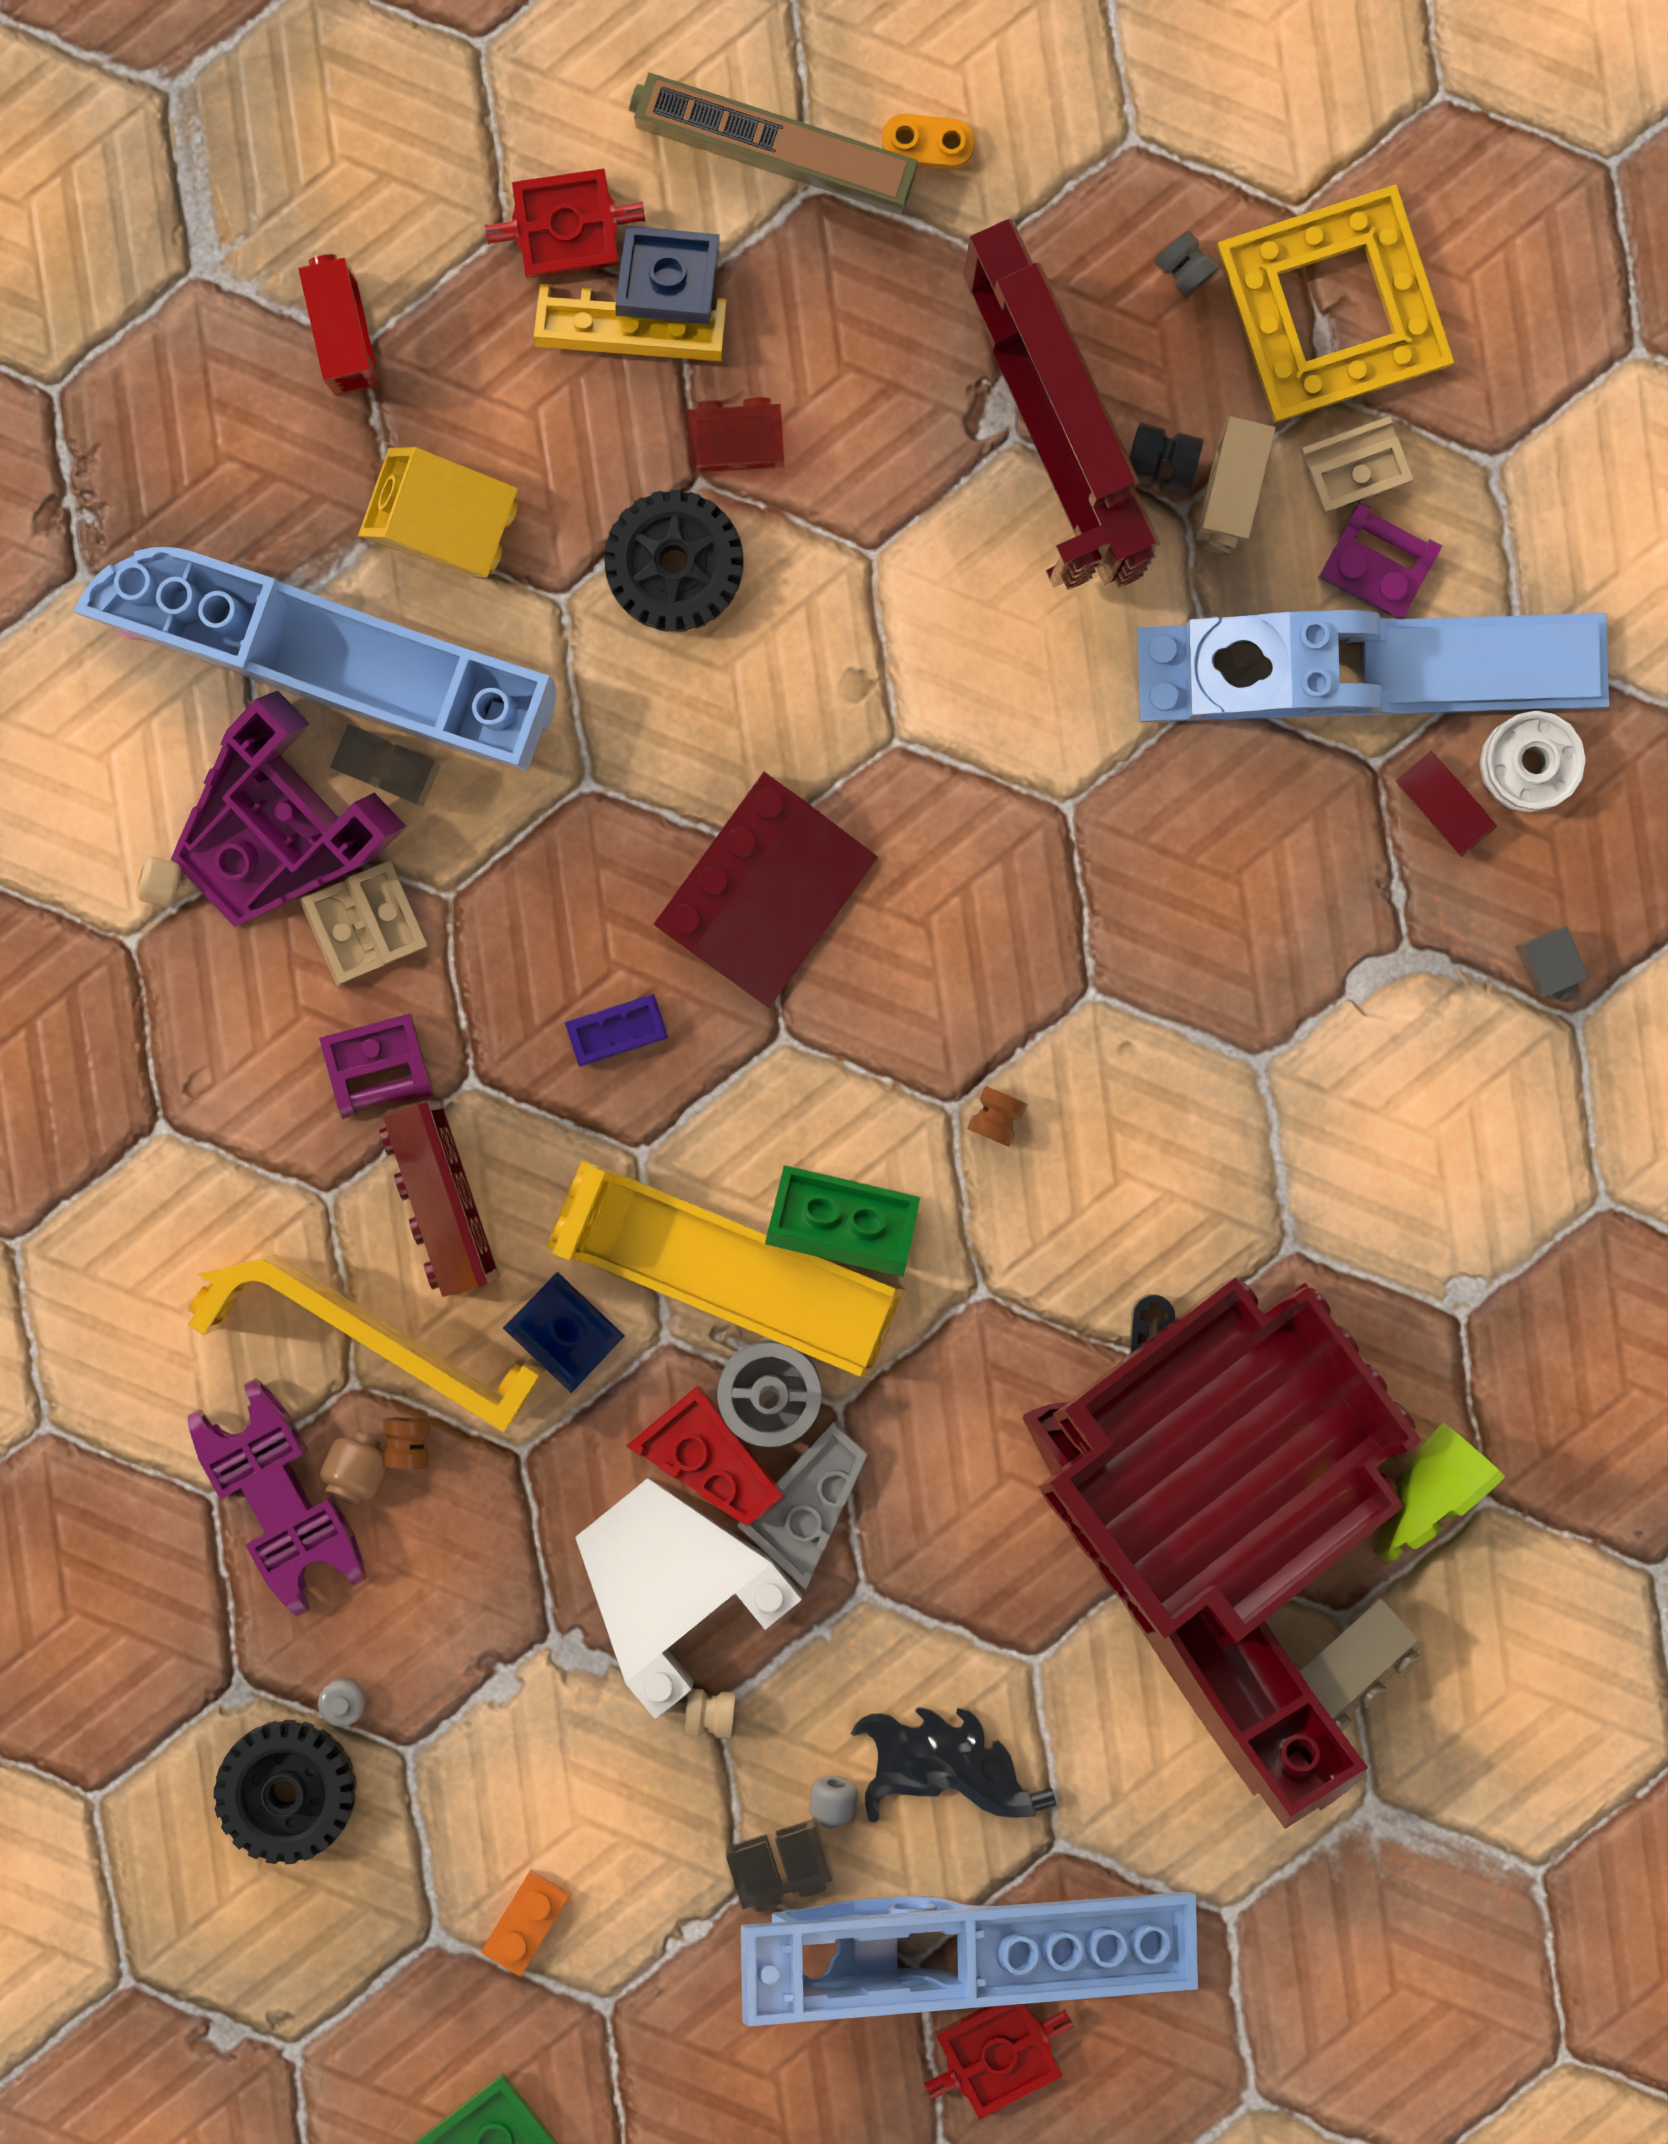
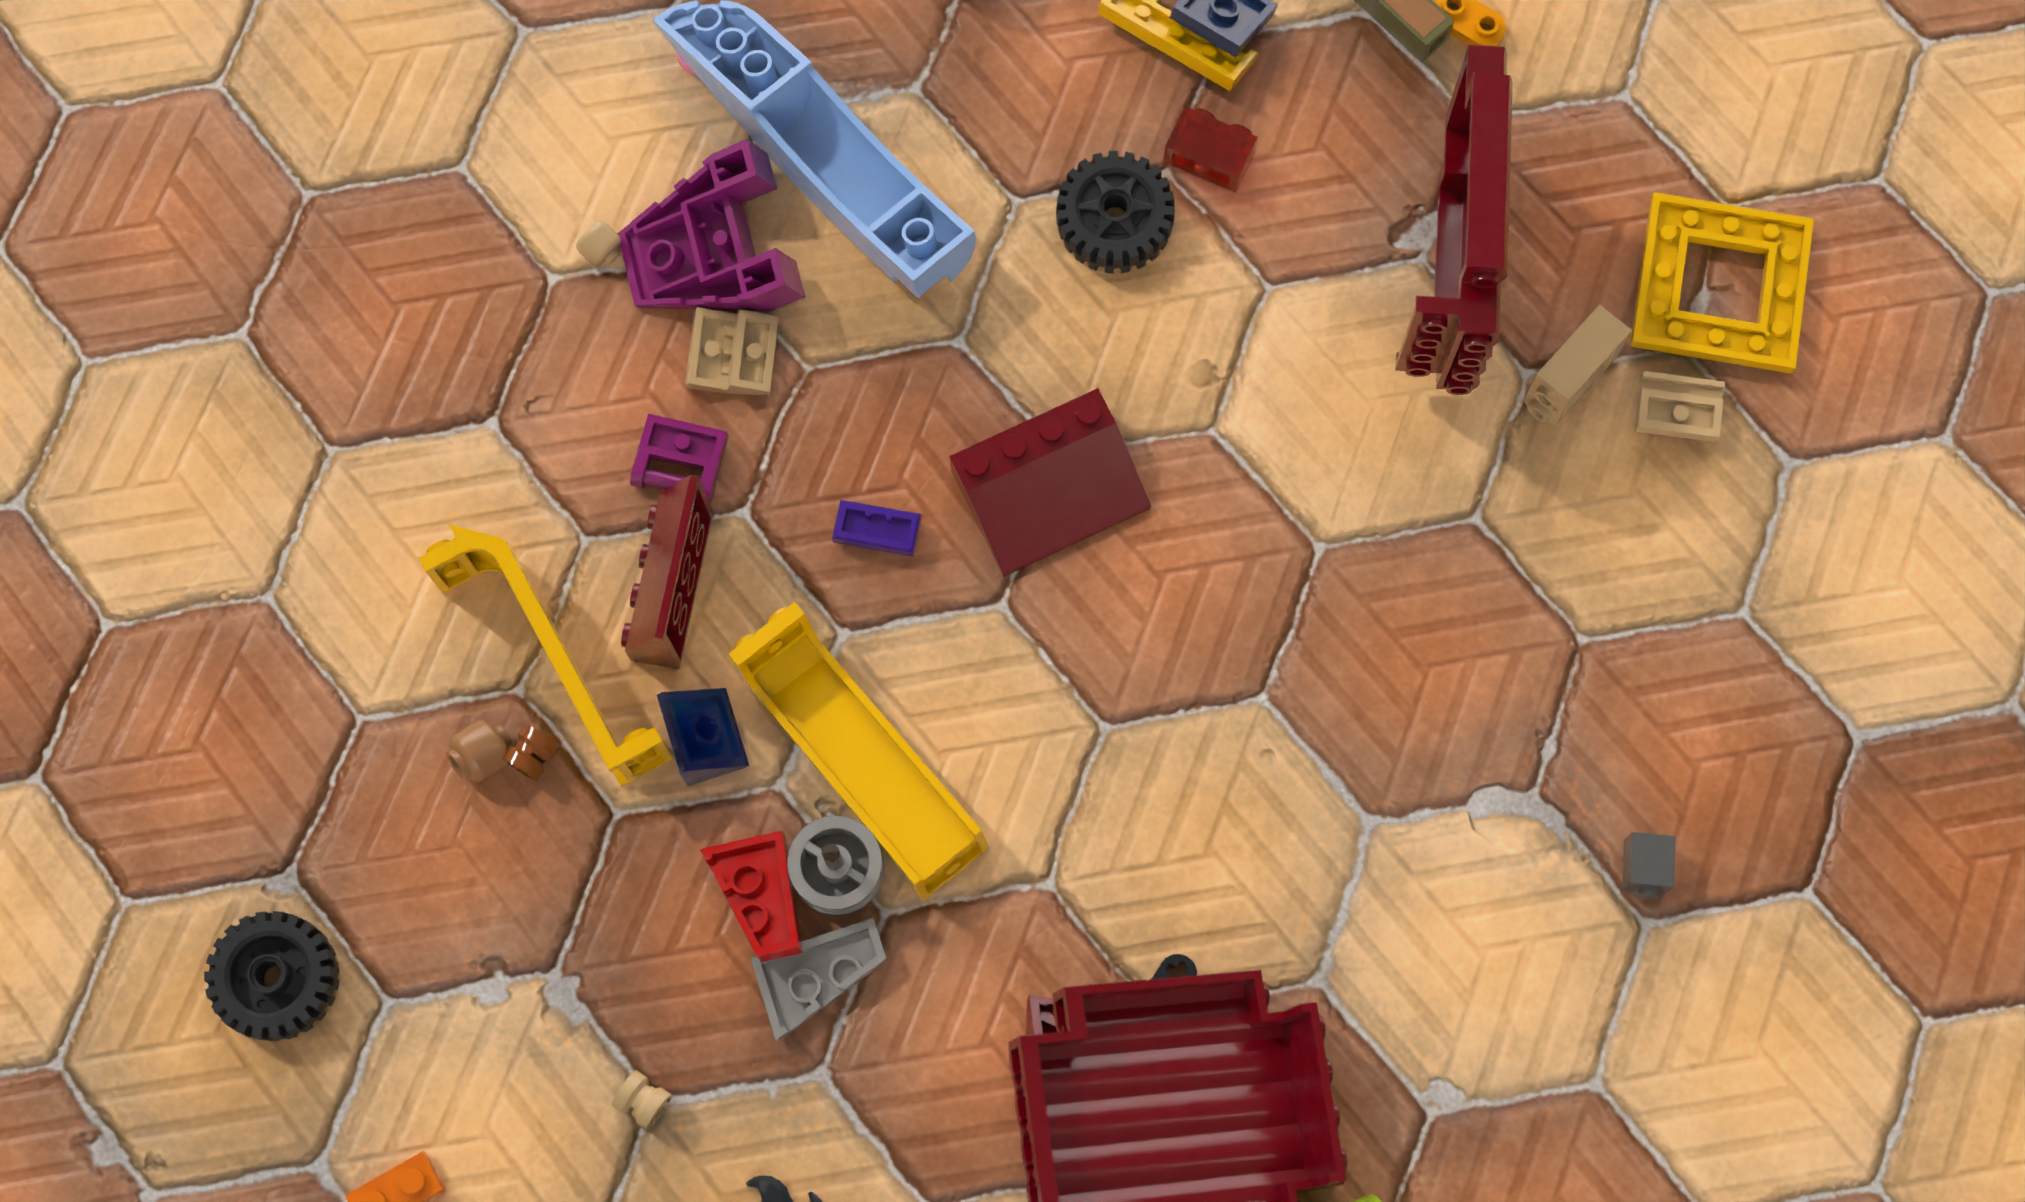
camera: 30 degrees right, 15 degrees down
magenta piece [187,1378,366,1616] -> none
light grey piece [318,1677,367,1727] -> none
clear smoke piece [330,724,441,808] -> none
yellow slope [358,447,518,577] -> none
white wedge [575,1477,802,1719] -> none
green plate [765,1165,920,1277] -> none
dark orange wheel [967,1086,1028,1147] -> none
black wheel [1129,422,1203,498] -> none
light blue piece [1137,610,1609,722] -> none
dark grey wheel [1154,231,1220,298] -> none
magenta plate [1318,501,1442,619] -> none
dark red slope [1396,750,1497,857] -> none
white wheel [1479,711,1586,813] -> none

